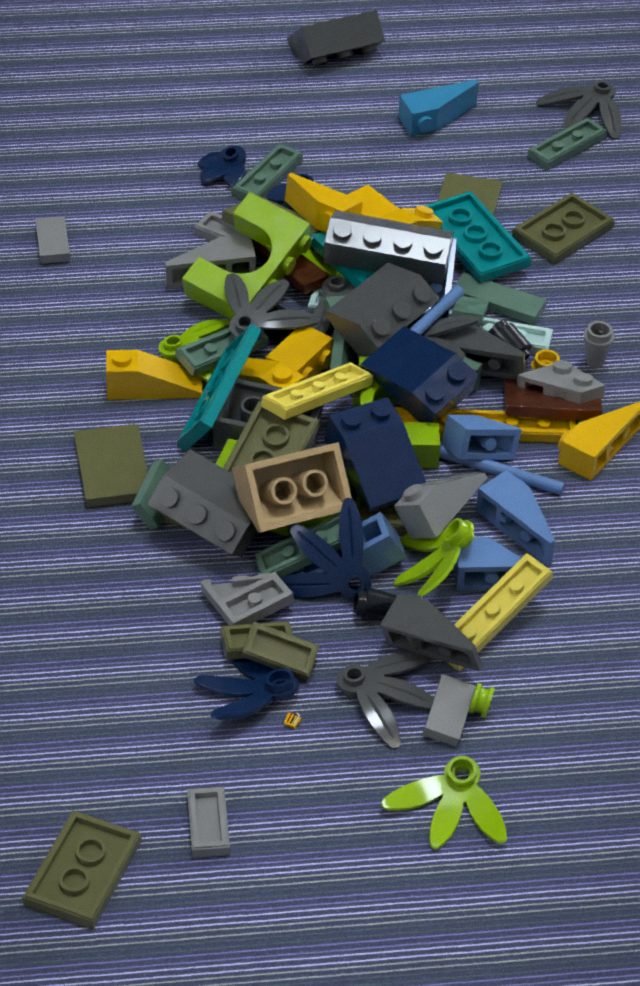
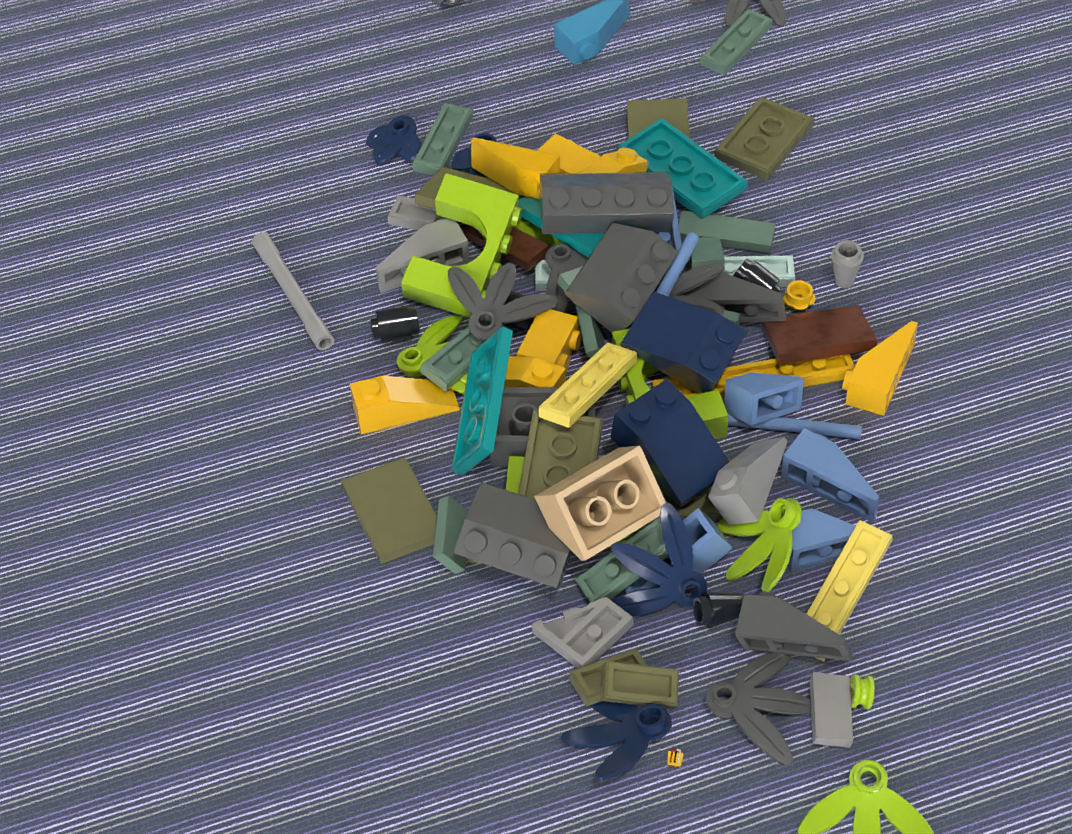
camera: 10 degrees left, 5 degrees up
light grey tile [35,216,70,264] -> none
light grey wing [517,360,605,404] -> none
none -> light grey piece [252,232,334,351]
none -> black brick [370,306,420,344]

